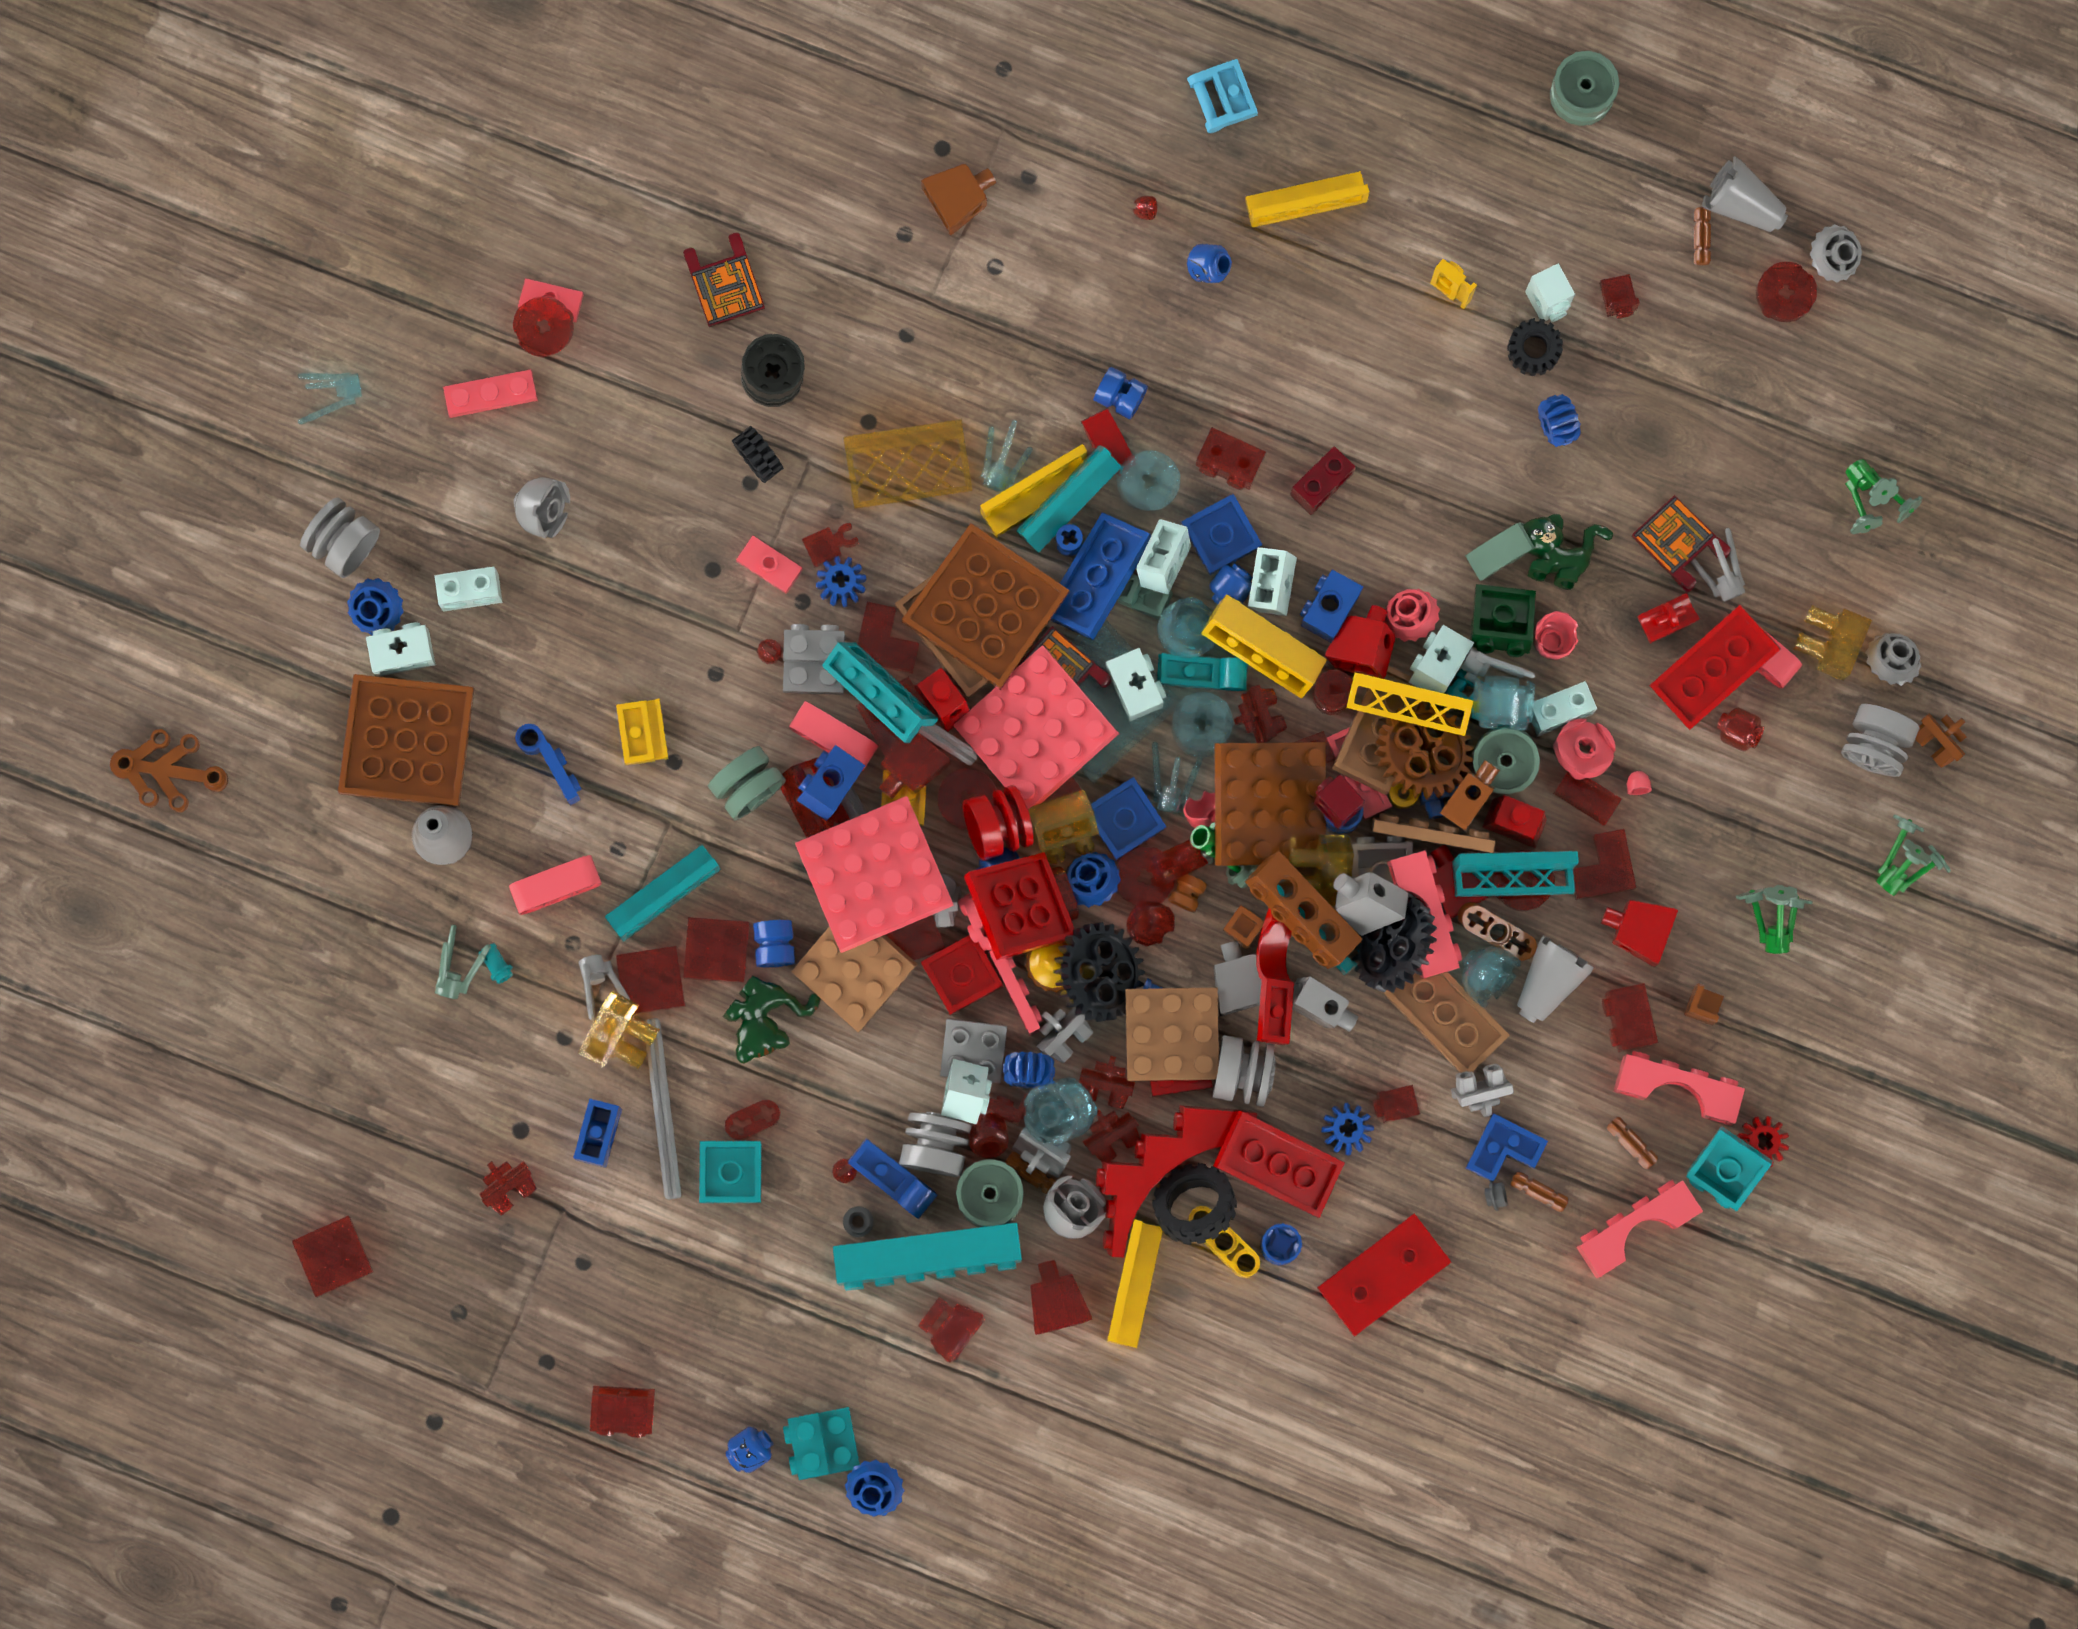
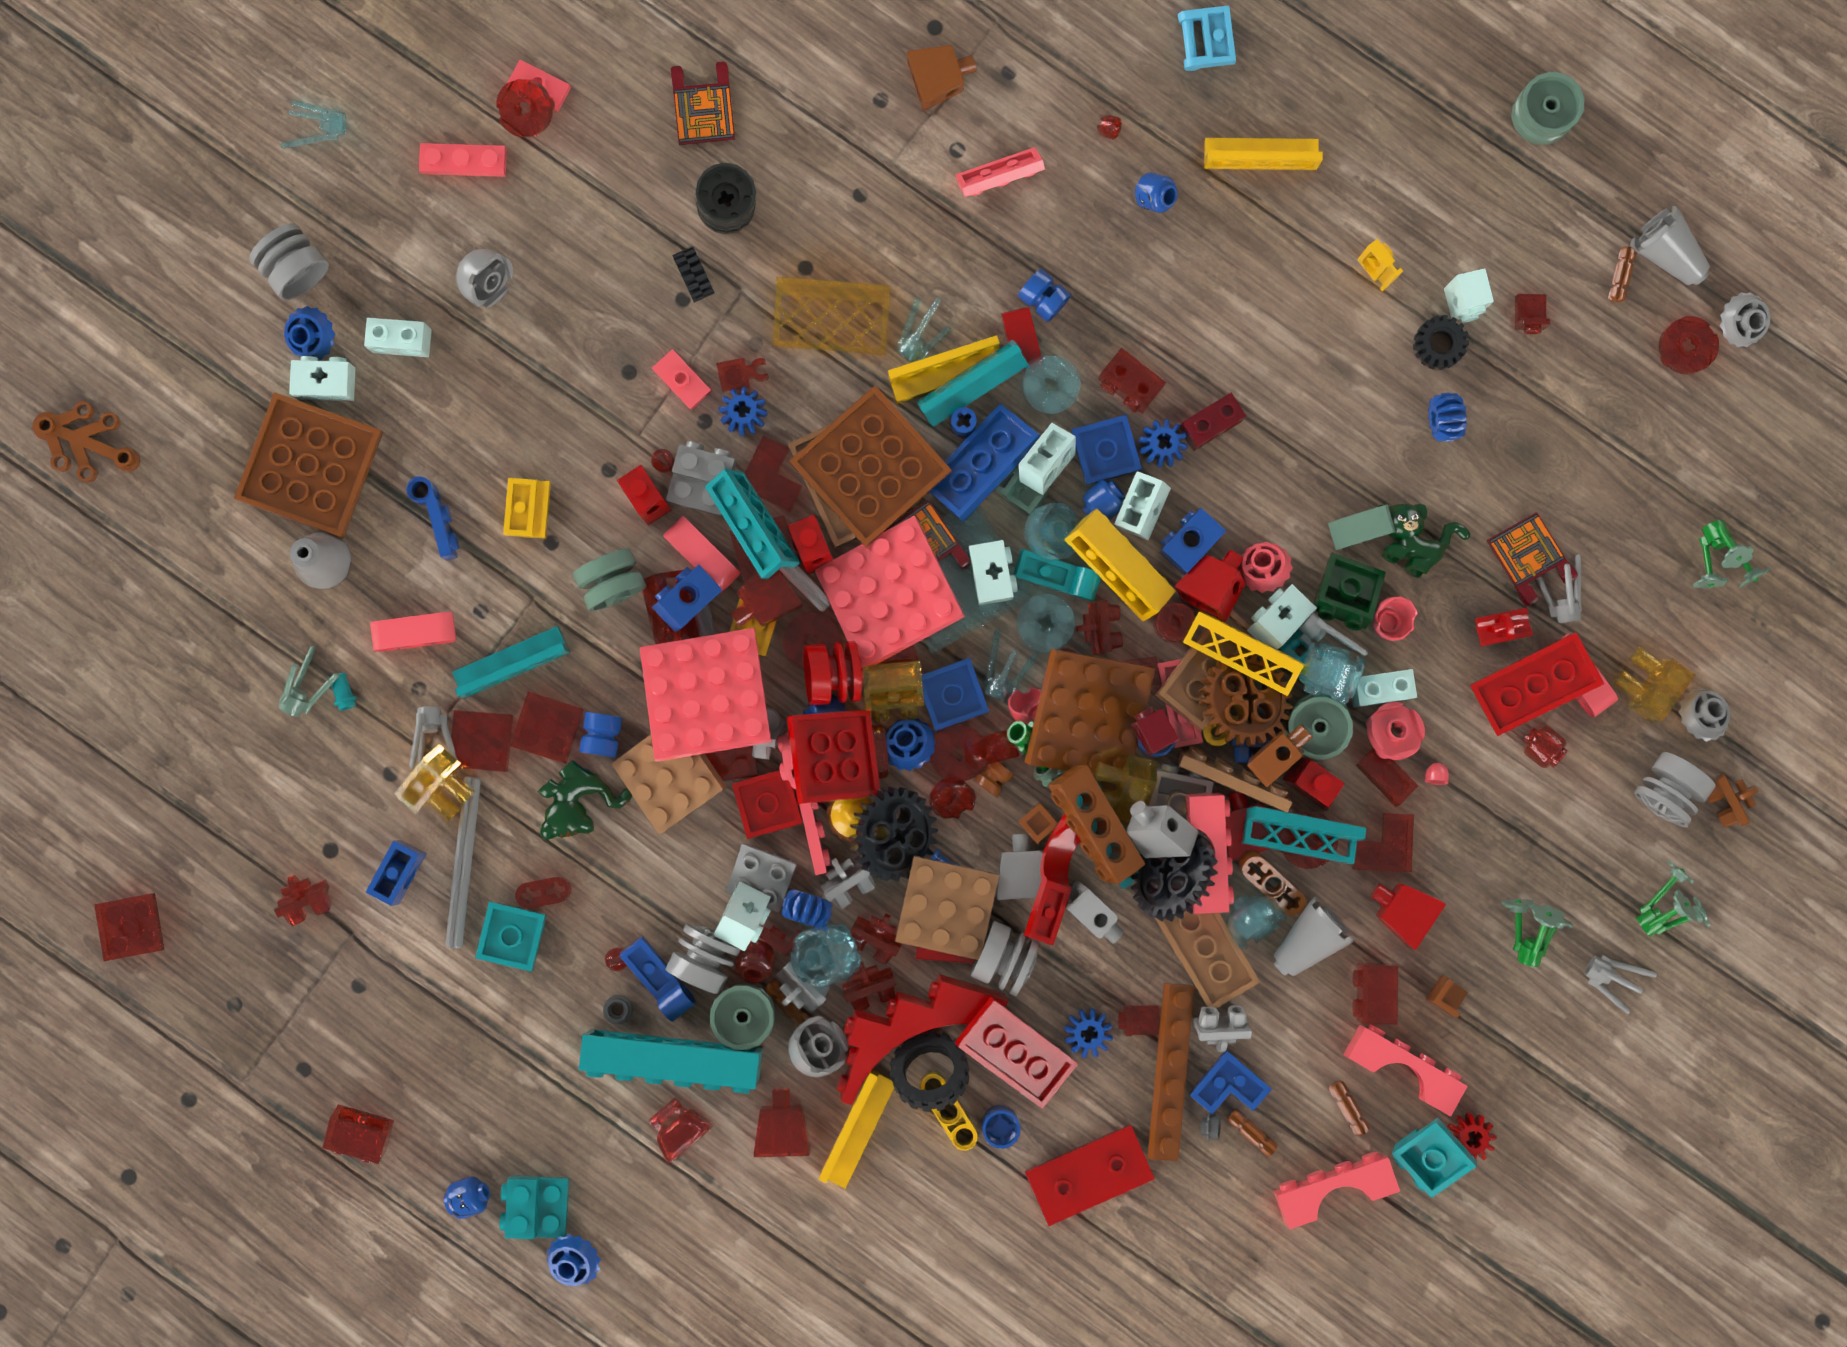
camera: 15 degrees right, 5 degrees up
none -> red torso [617,465,672,526]
none -> coral plate [955,147,1045,197]
none -> blue gear [1139,419,1188,468]
none -> dark orange plate [1147,983,1195,1161]
none -> light grey plant [1584,955,1657,1014]

